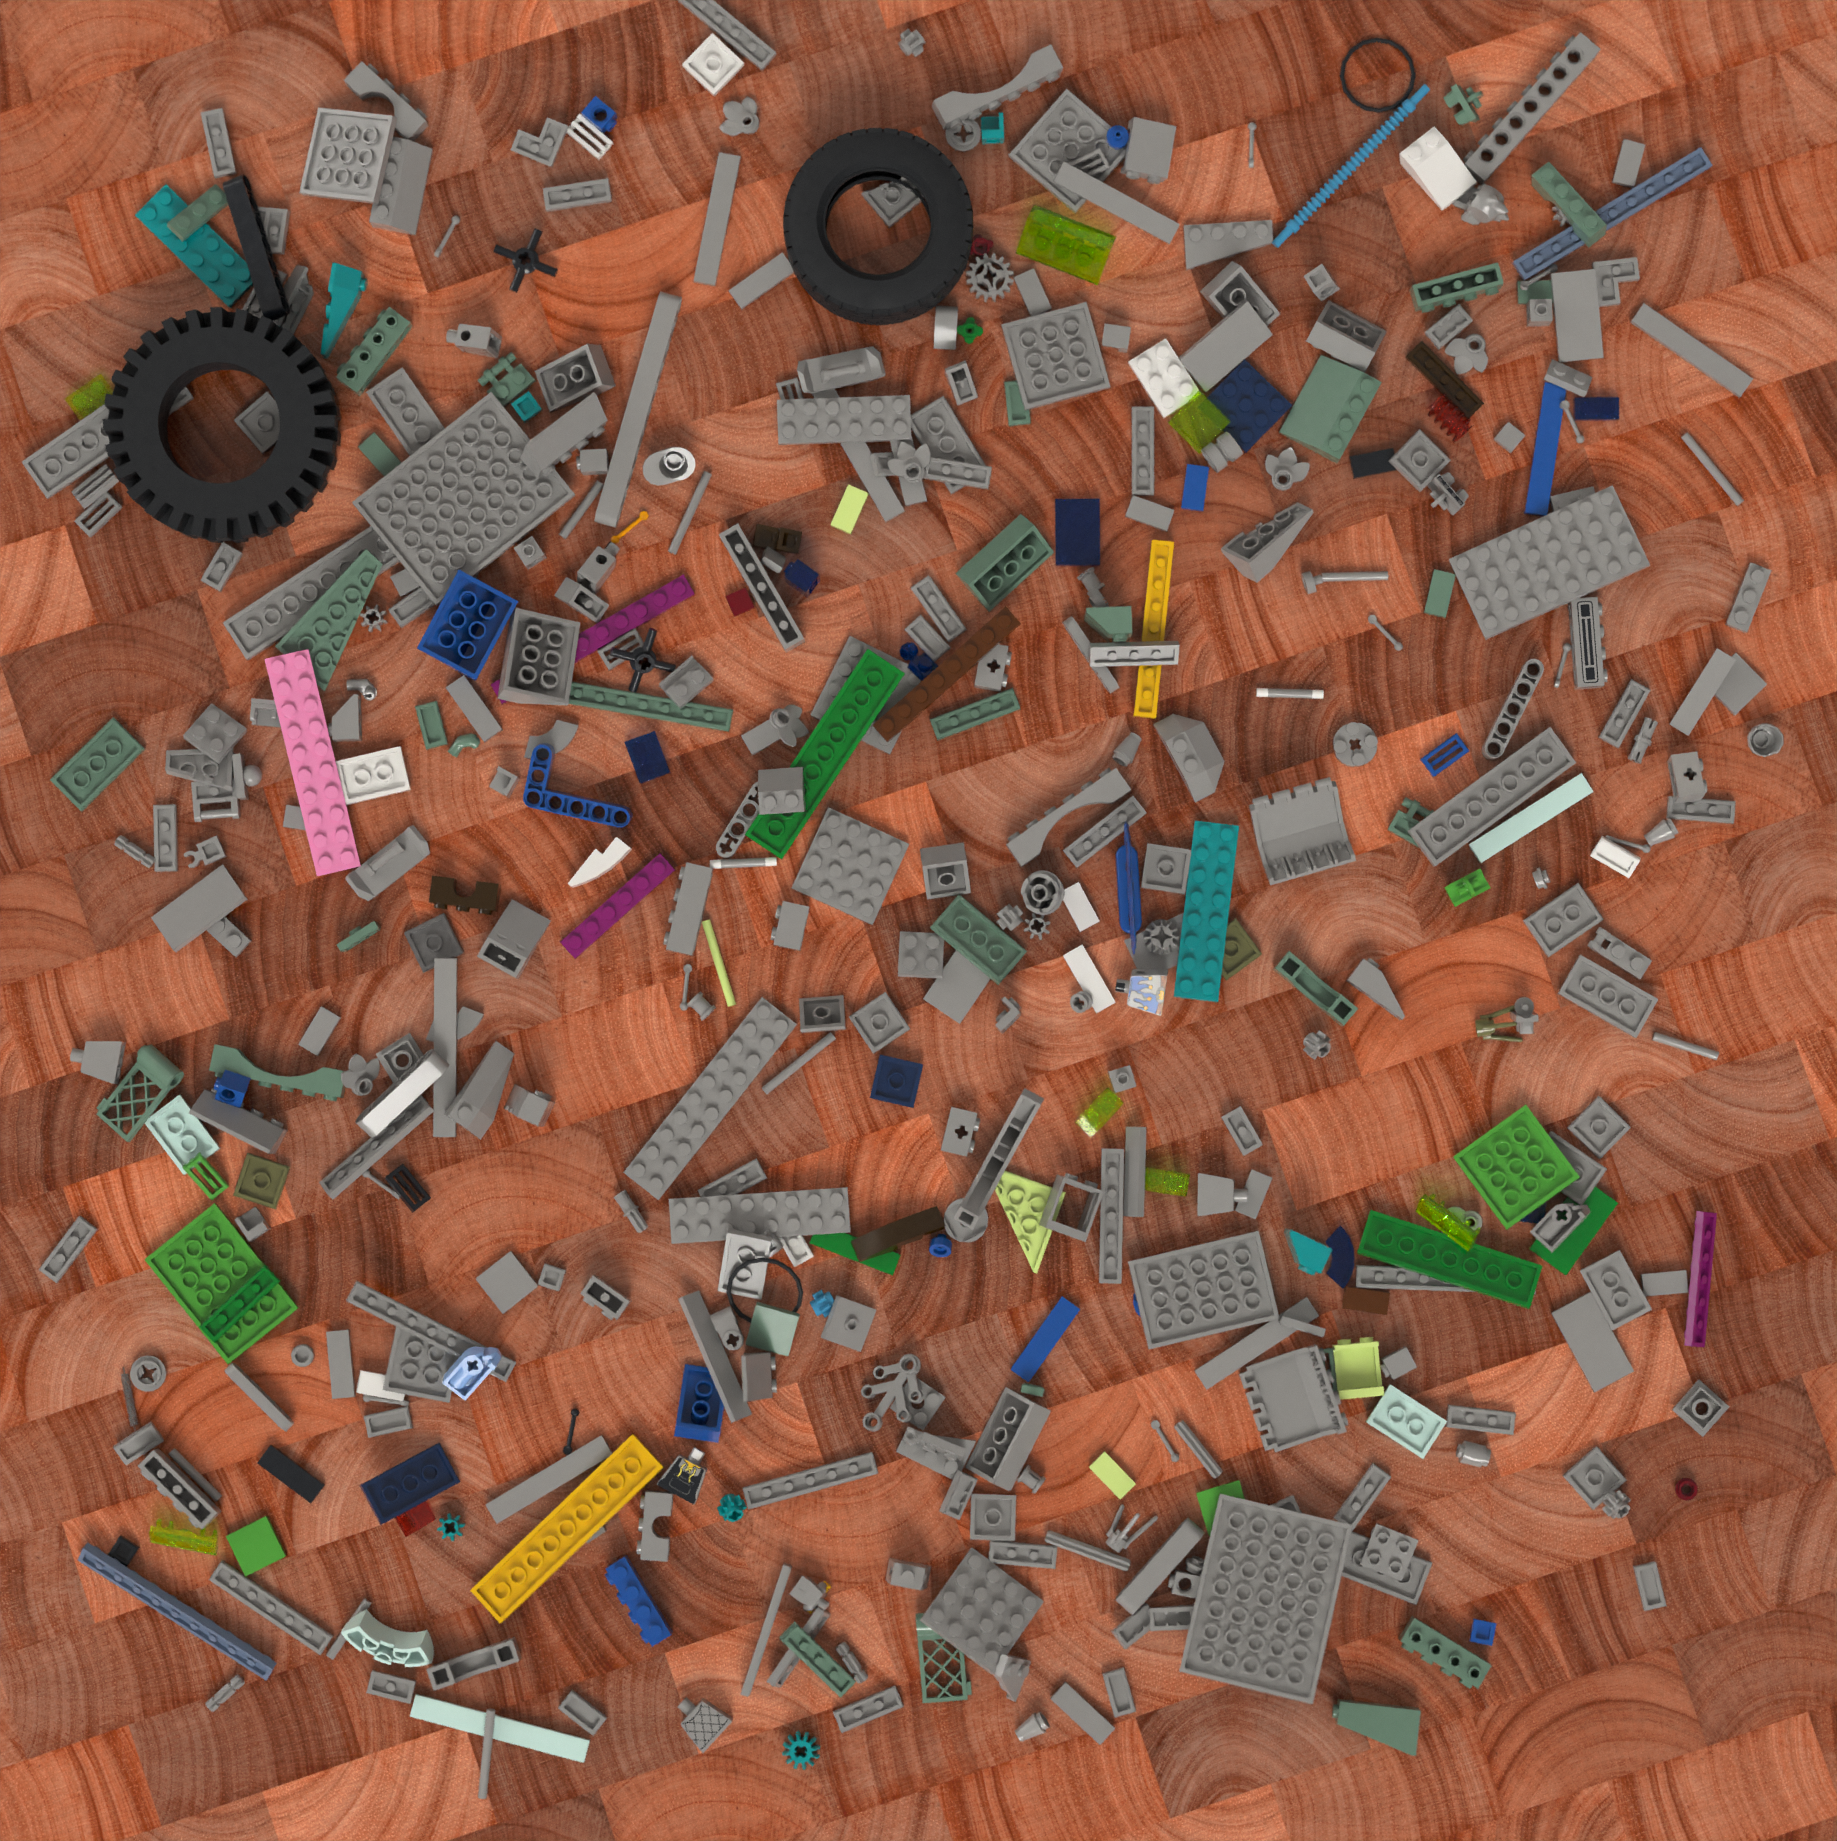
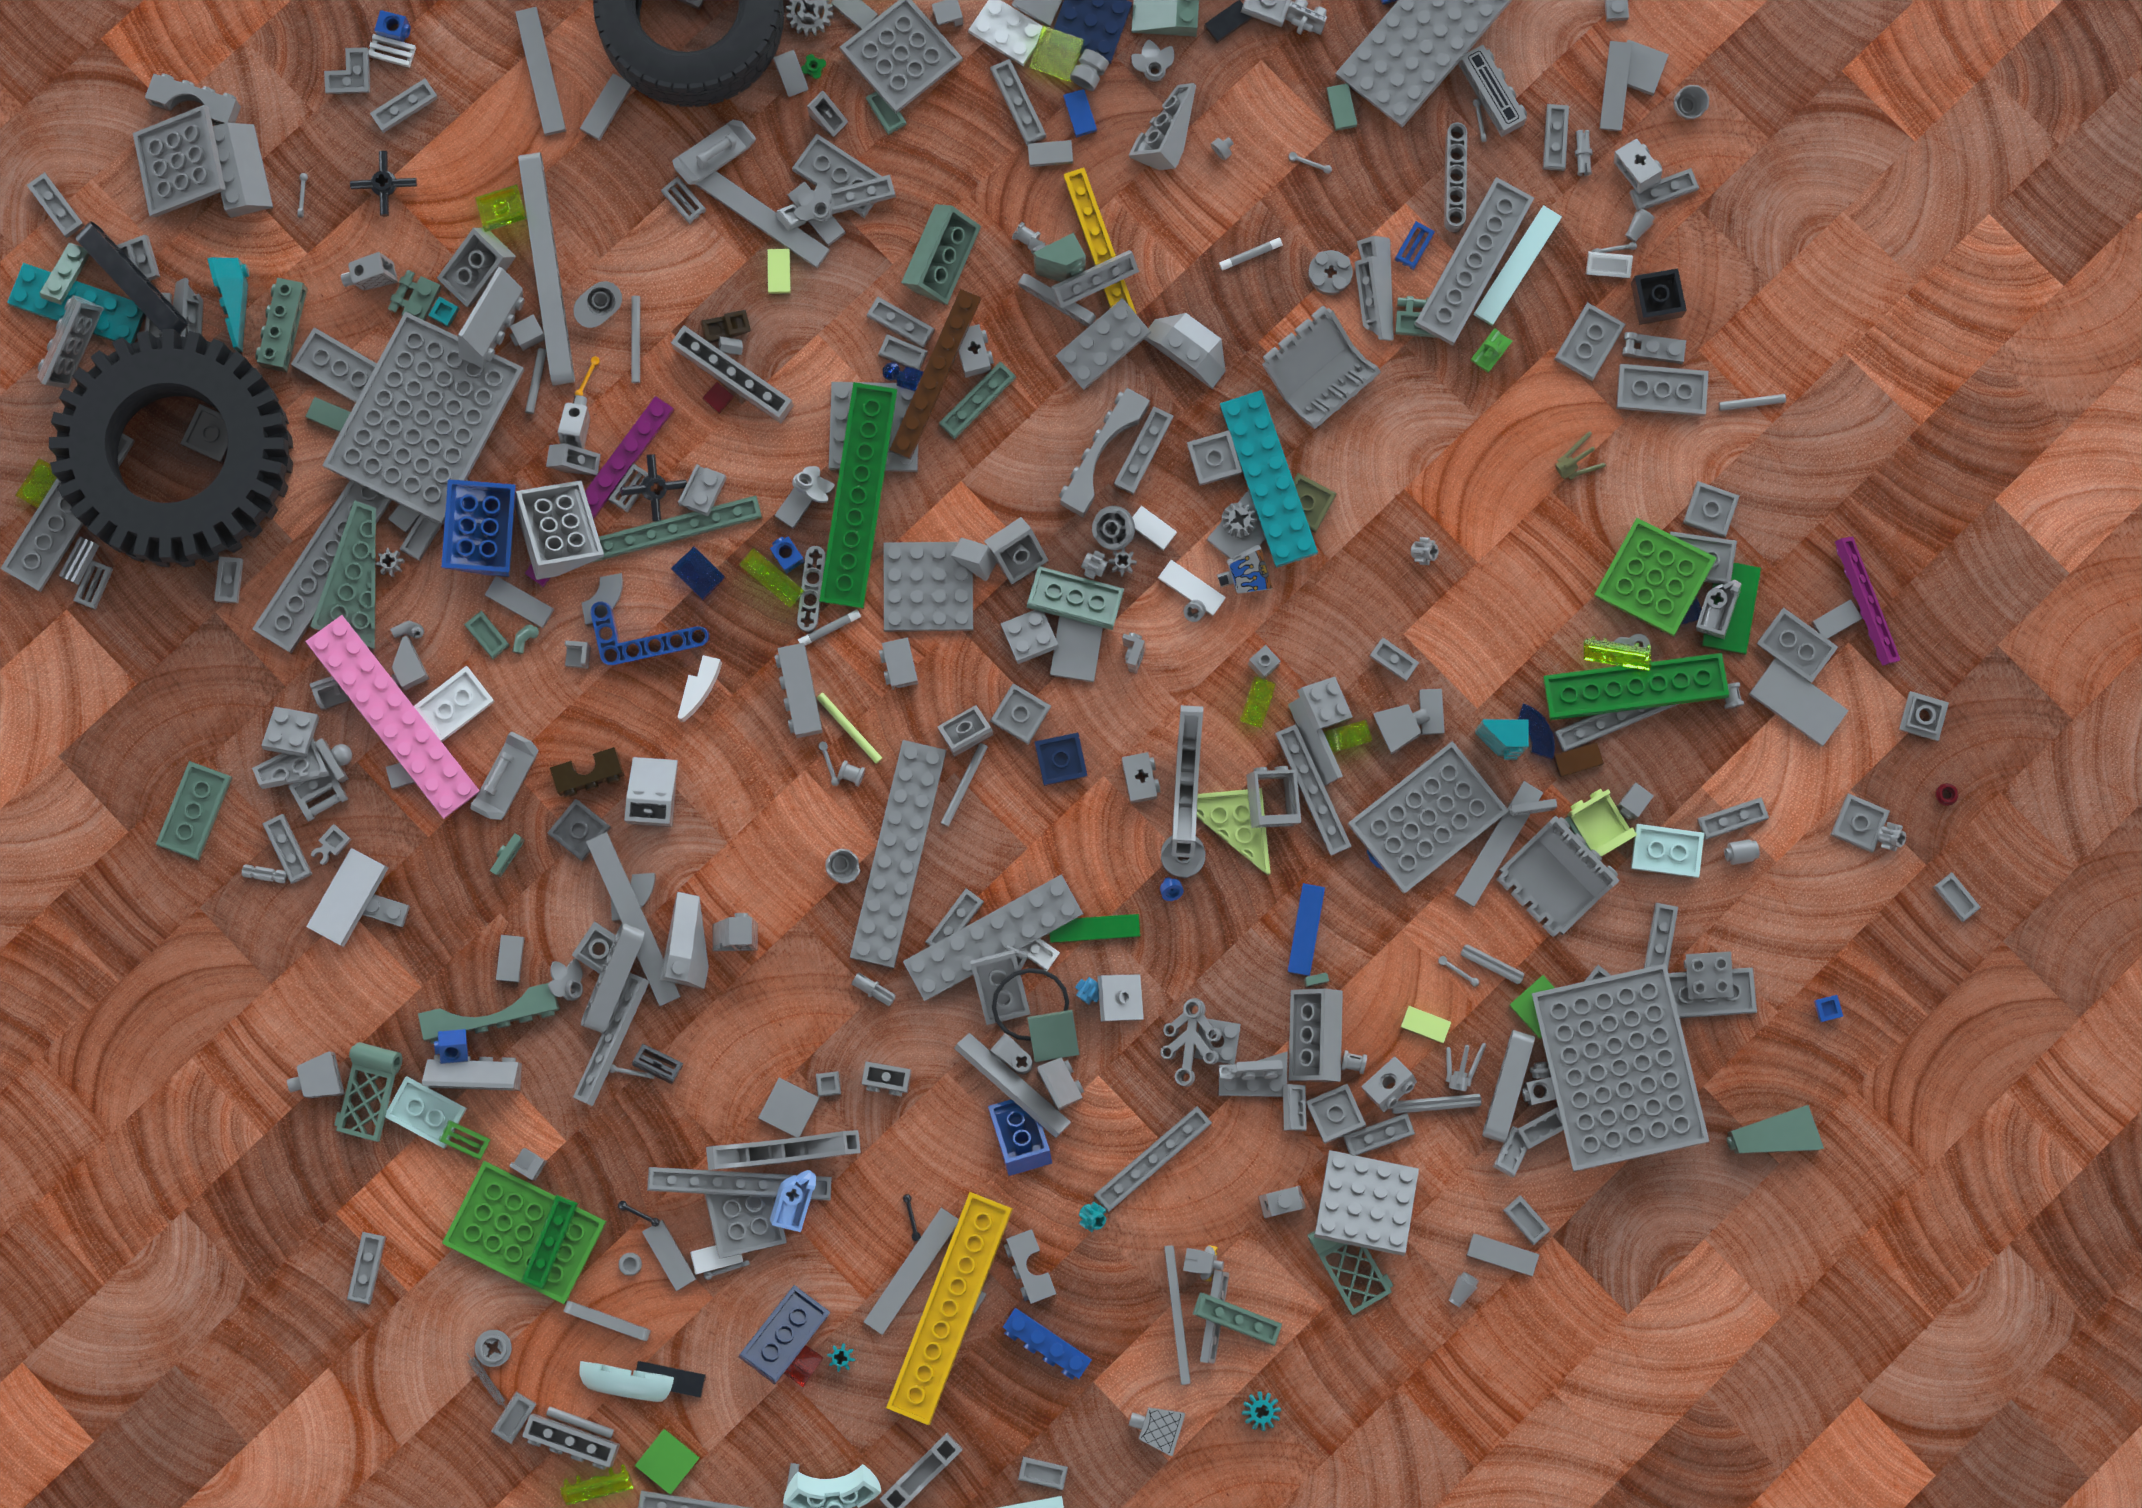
camera: 30 degrees left, 5 degrees down
olive tile [233,1153,291,1209] -> none
light grey tile [364,1406,413,1438] -> none
light grey brick [514,536,546,570] -> none
magenta plate [560,854,675,959] -> none
black torso [657,1447,707,1505] -> none
light grey slope [758,767,806,815] -> none
light grey plate [777,395,912,445] -> none
clear blue brick [784,559,821,598] -> none
light grey tile [833,1685,904,1733] -> none
light grey axle [836,1641,868,1684] -> none
dark brown slope [851,1206,945,1262] -> none
light grey wing [994,1653,1031,1702] -> none
clear blue tile [1055,499,1100,566] -> none
light grey cone [1112,732,1142,767] -> none
blue plant [1115,822,1142,956] -> none
sand green arch [1273,951,1358,1027] -> none
light grey bar [1321,571,1388,582] -> none
light grey slope [1346,958,1405,1020] -> none
sand green brick [1398,1616,1492,1689] -> none
light grey hips [1510,997,1539,1034] -> none
light grey plate [1532,867,1551,889] -> none
none -> light grey slope [37,295,104,388]
none -> clear neon green tile [475,184,527,232]
none -> light aqua brick [580,1361,674,1402]
none -> black hinge [618,1201,660,1227]
none -> light grey arch [706,1130,861,1170]
none -> clear neon green plate [739,548,805,608]
none -> blue brick [770,536,804,574]
none -> light grey hair [825,849,860,884]
none -> light grey slope [950,538,997,581]
none -> light grey plate [1055,298,1152,390]
none -> light grey plate [1297,677,1353,731]
none -> light grey wedge [1354,236,1394,341]
none -> light grey brick [1361,1056,1417,1112]
none -> black brick [1631,268,1687,325]
none -> light grey bush [1724,682,1744,709]

